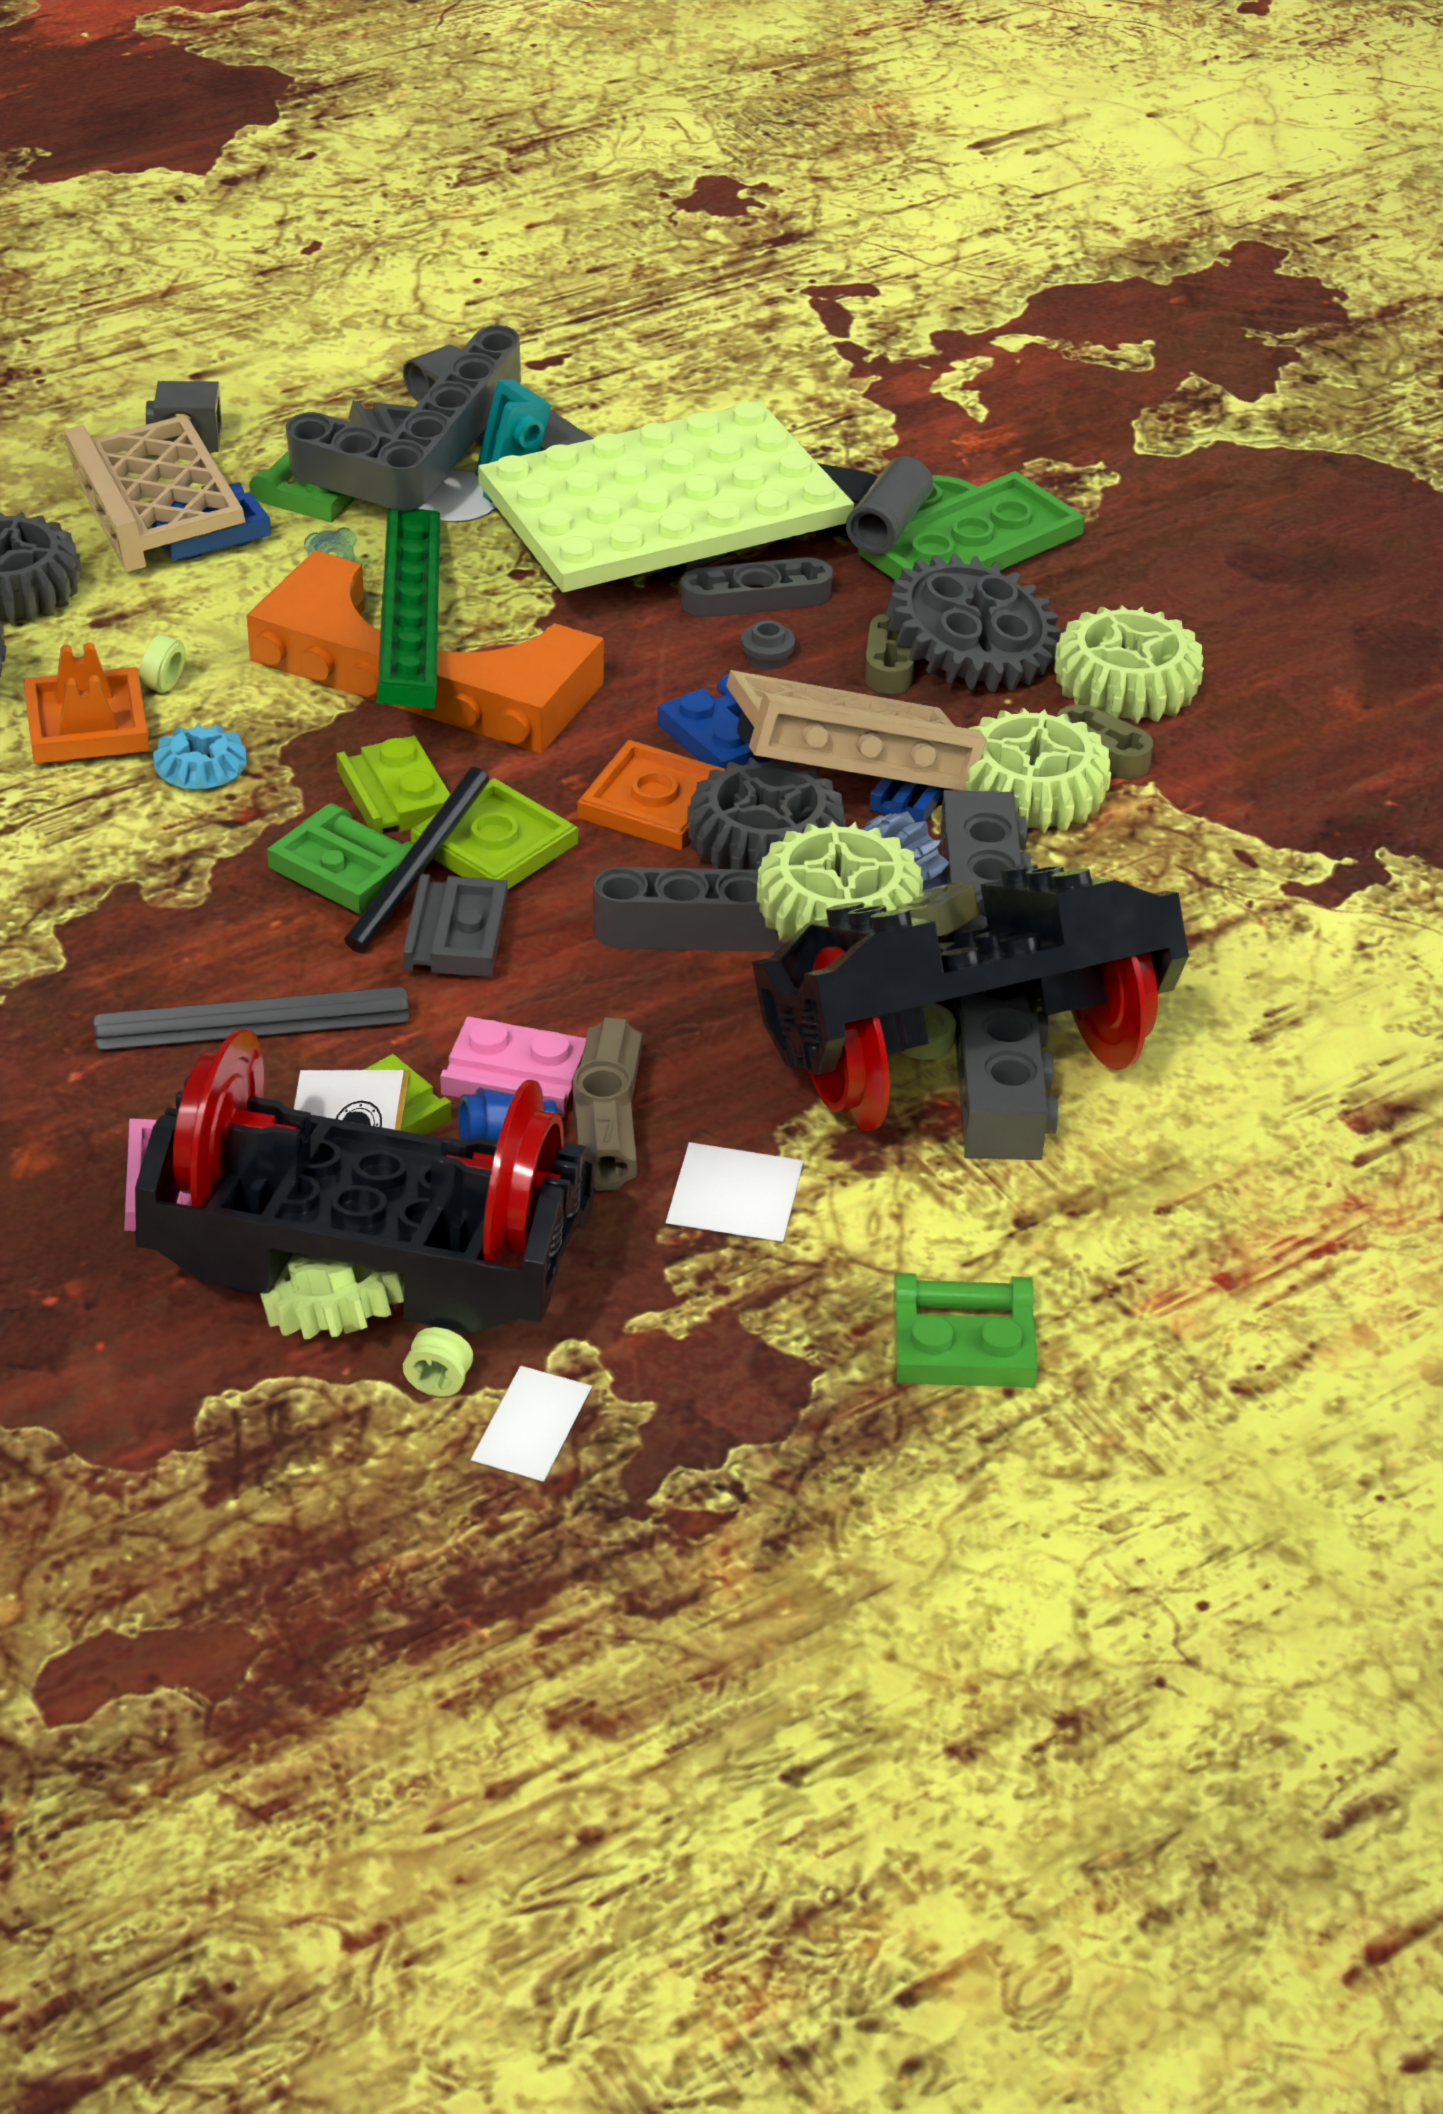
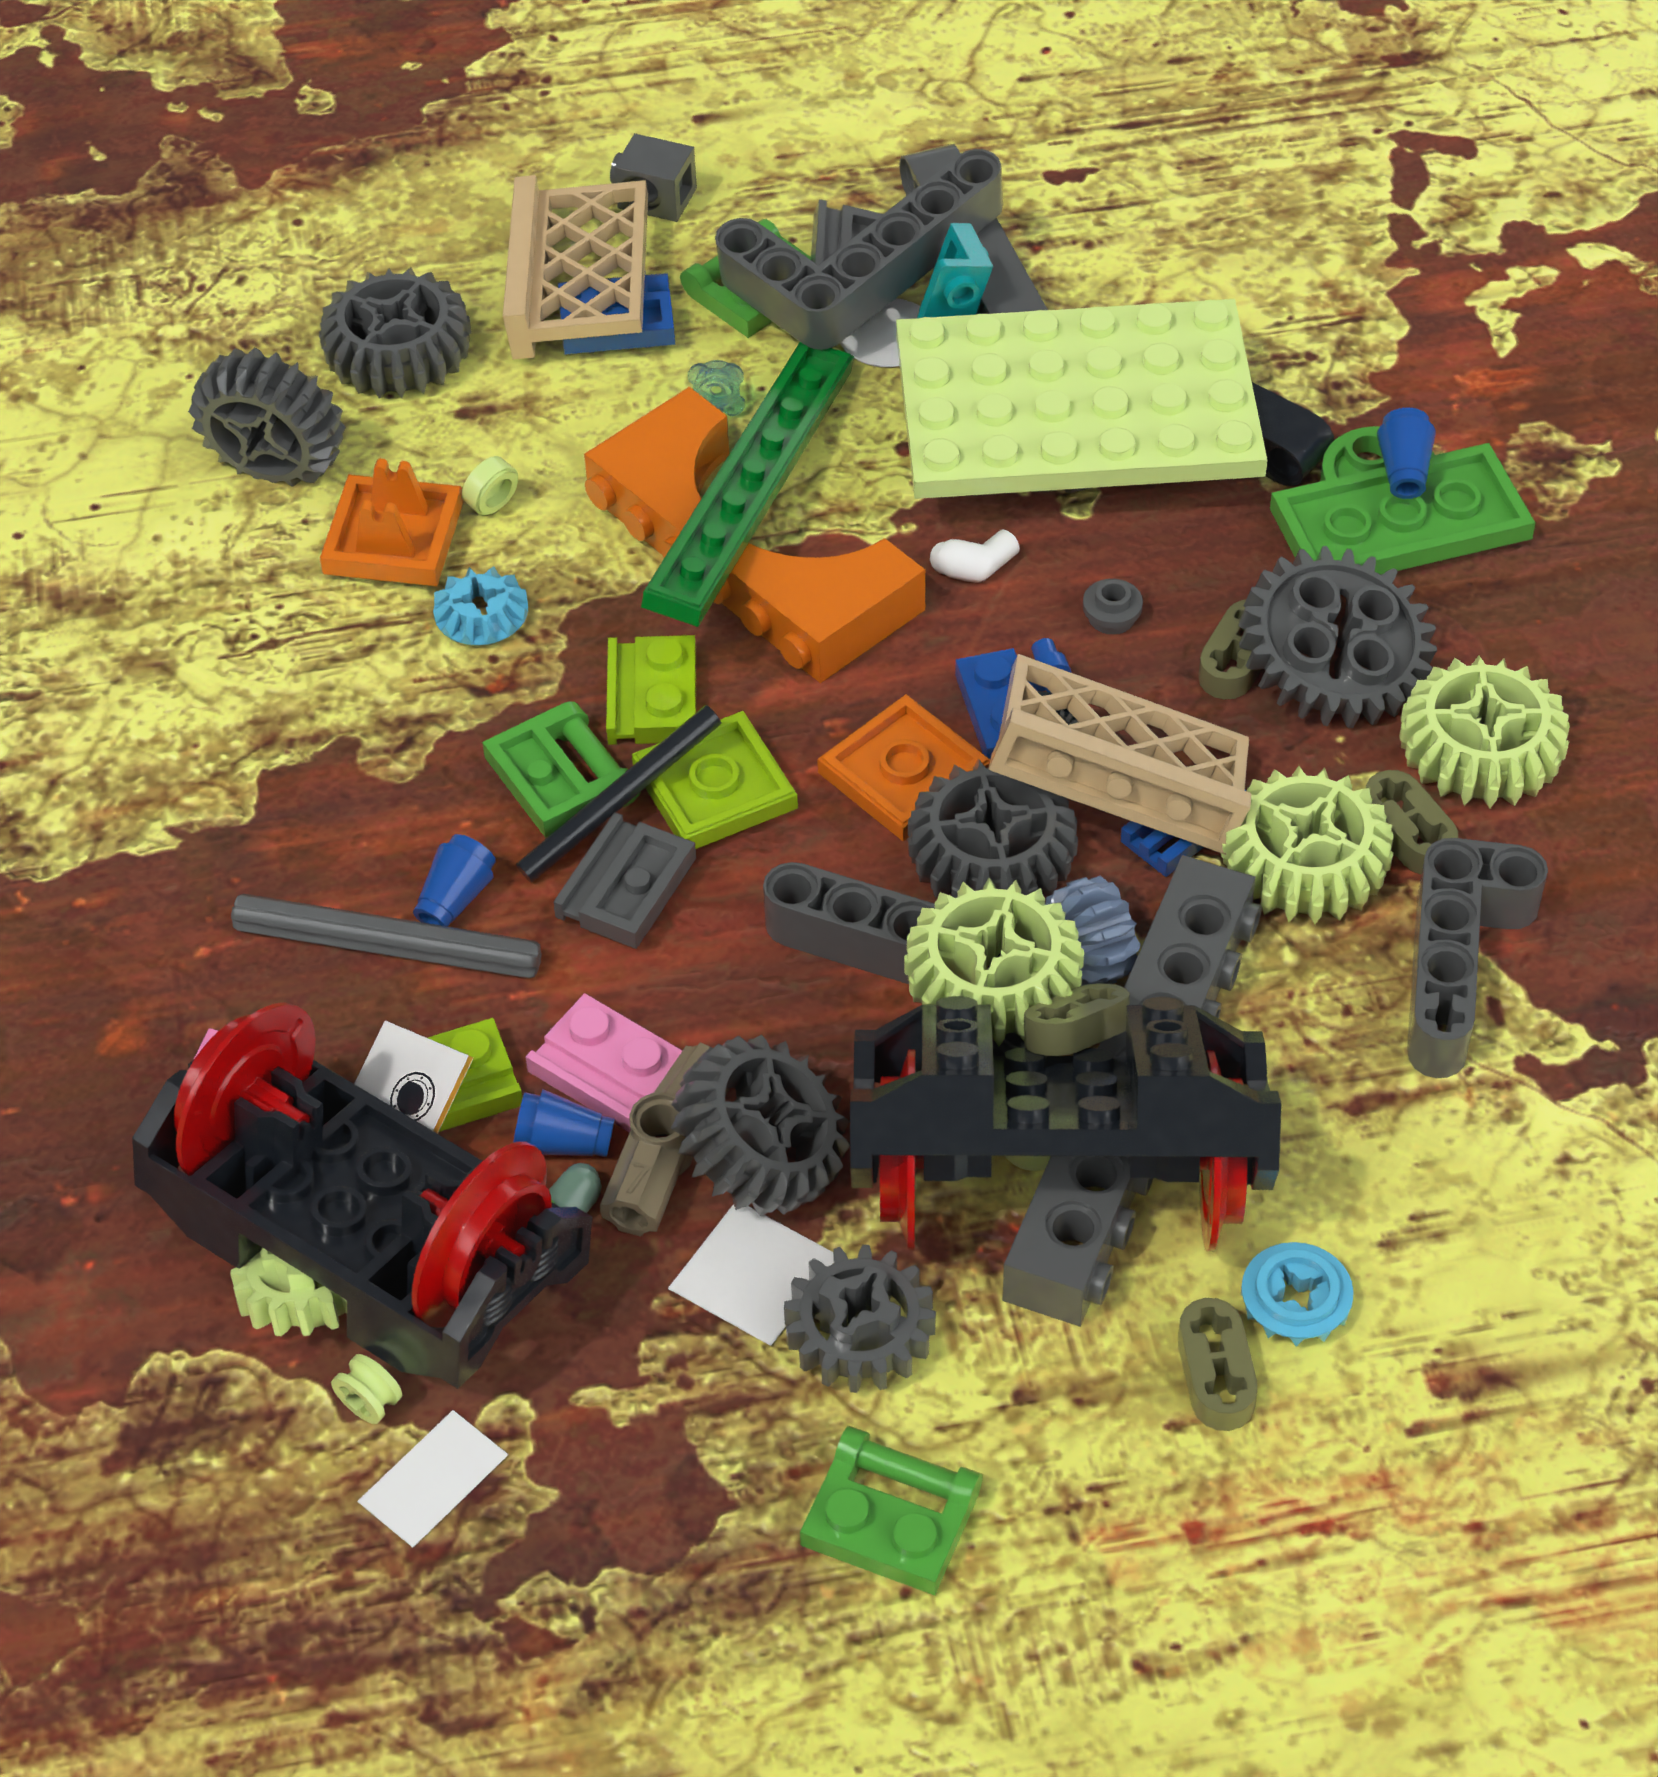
camera: 25 degrees right, 10 degrees up
dark grey beam [680,557,833,617] -> none
dark grey pin [846,456,933,554] -> none
none -> blue cone [413,834,496,927]
none -> dark grey gear [670,1034,850,1216]
none -> dark grey gear [784,1245,936,1393]
none -> white arm [930,530,1020,583]
none -> olive beam [1178,1298,1257,1431]
none -> medium azure gear [1240,1242,1354,1346]
none -> blue cone [1377,408,1436,499]
none -> dark grey beam [1407,838,1548,1078]

